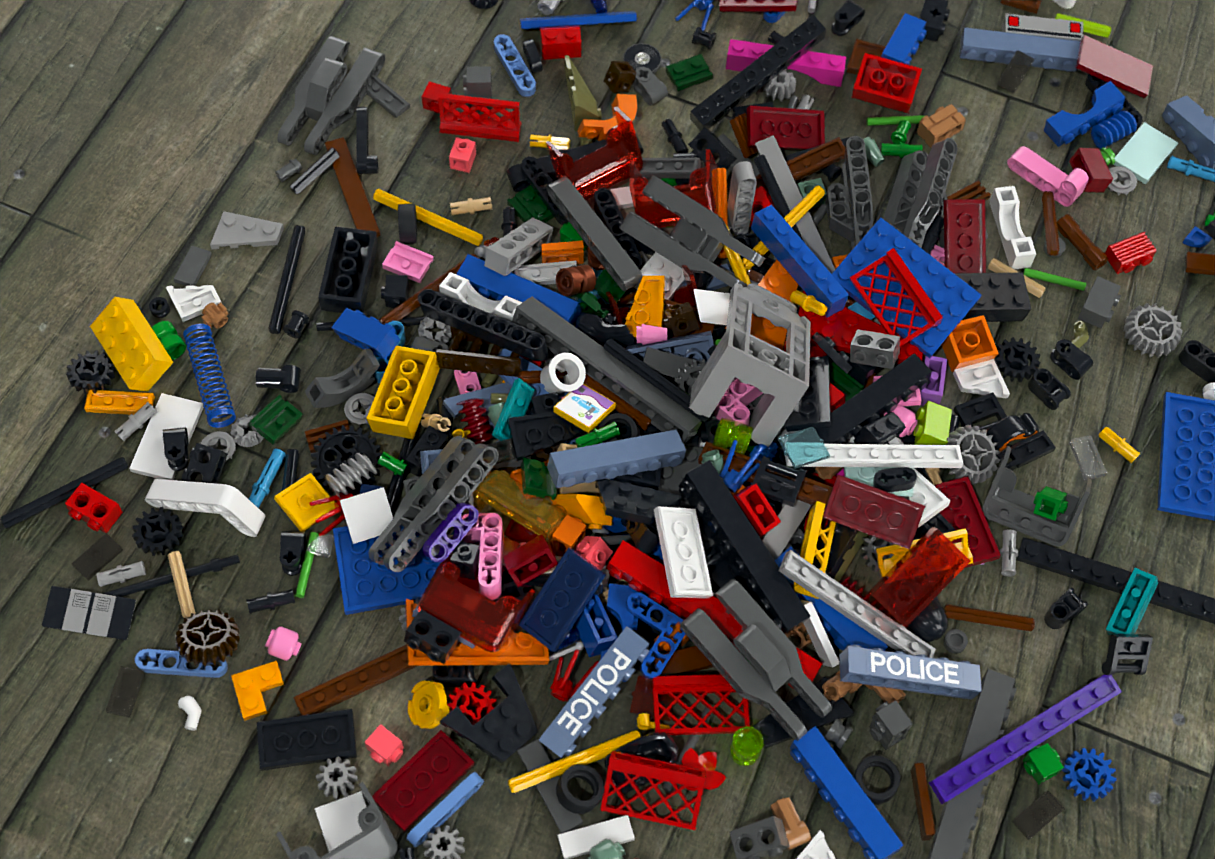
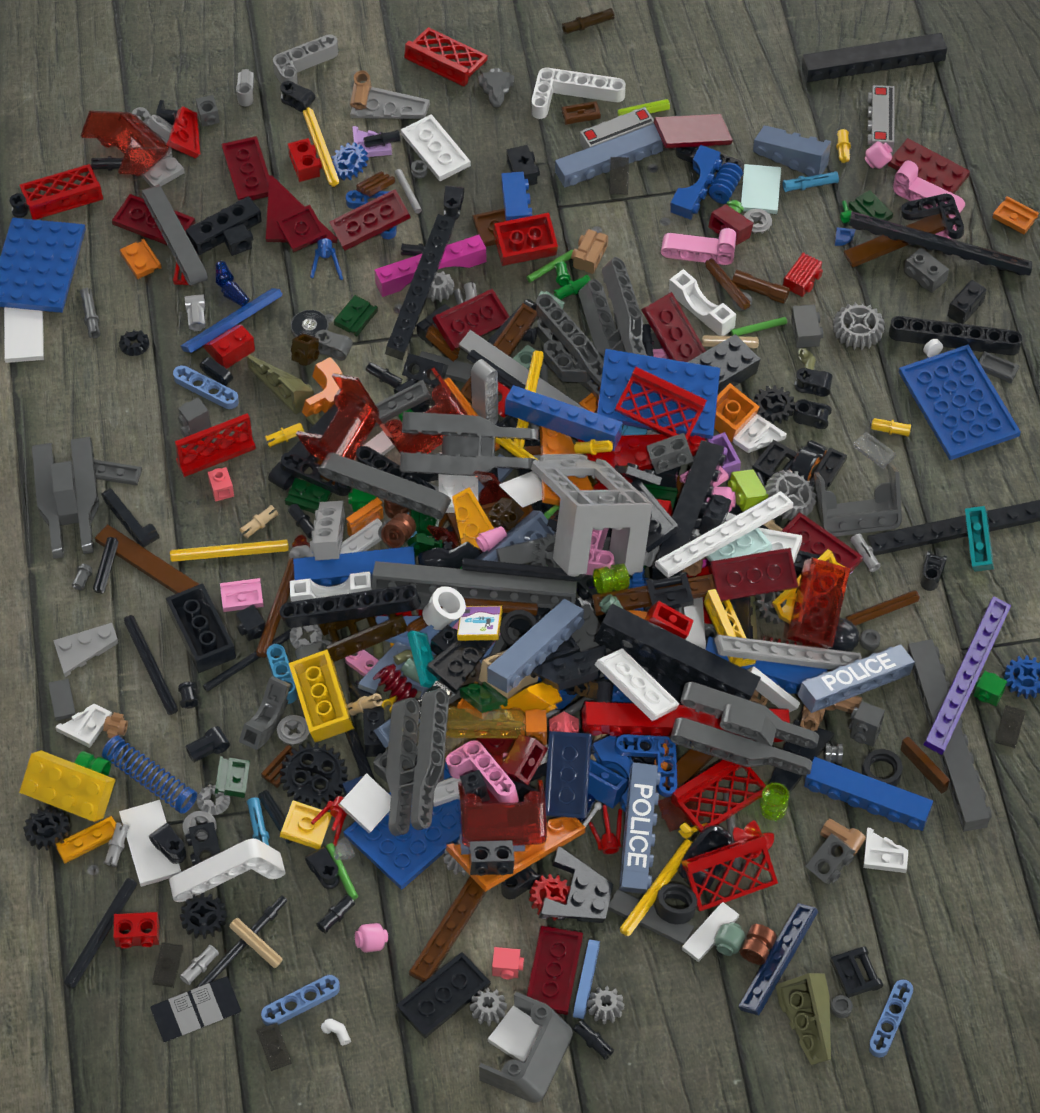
camera: 30 degrees left, 5 degrees down
black bush [149,297,170,318] -> none
dark brown gear [175,609,240,667] -> none
light orange plate [231,661,284,721] -> none
light grey piece [325,453,377,498] -> none
blue brick [331,308,400,360] -> none
green pin [377,451,408,476] -> none
black tyre [398,204,417,244] -> none
yellow plate [408,681,449,729] -> none
red brick [422,81,453,113] -> none
dark purple beam [423,503,479,562] -> none
green axle [575,422,620,448] -> none
black bush [692,27,717,50] -> none
blue plant [719,440,764,493] -> none
clear light blue piece [778,427,830,468] -> none
black beam [873,467,917,493] -> none
reddish brown tile [947,180,991,201] -> none
green brick [1034,486,1069,521] -> none
black plate [1101,634,1153,675] -> none

